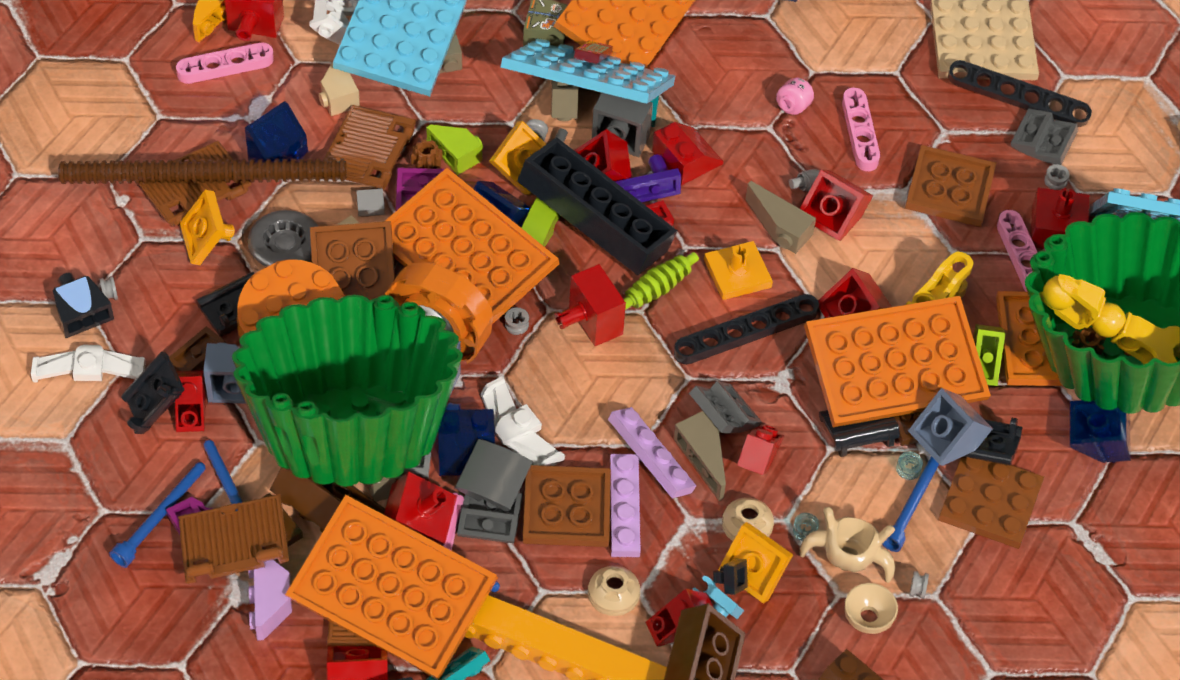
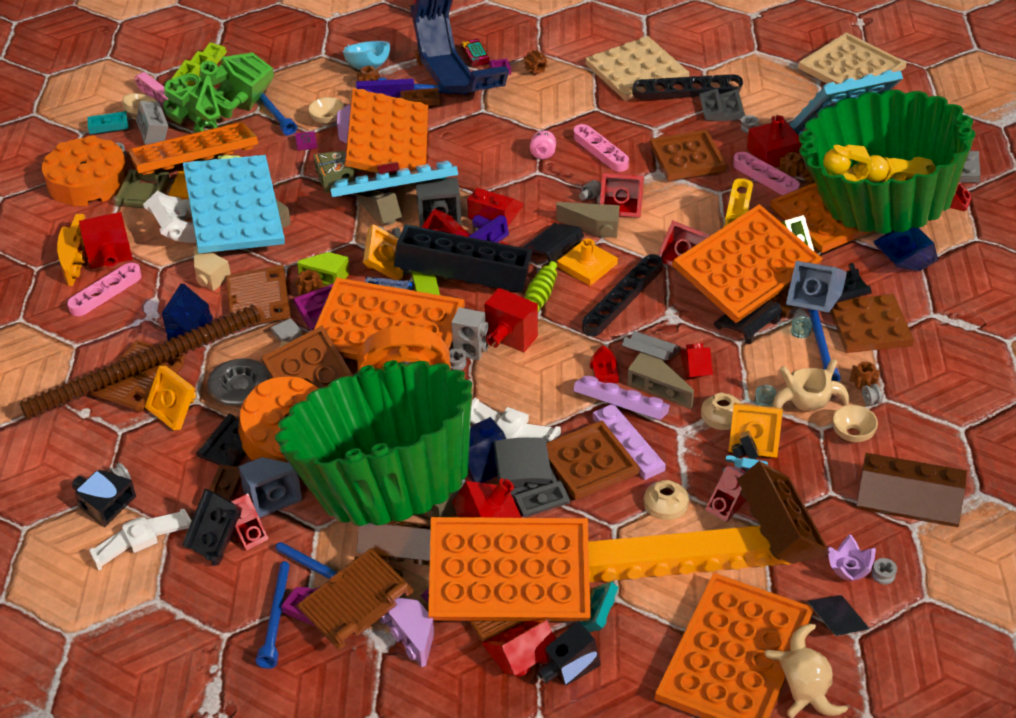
camera: 25 degrees left, 10 degrees down
none -> light grey brick [452,307,489,361]
none -> black piece [521,223,584,264]
none -> red tile [589,346,619,384]
none -> dark orange gear [850,361,880,390]

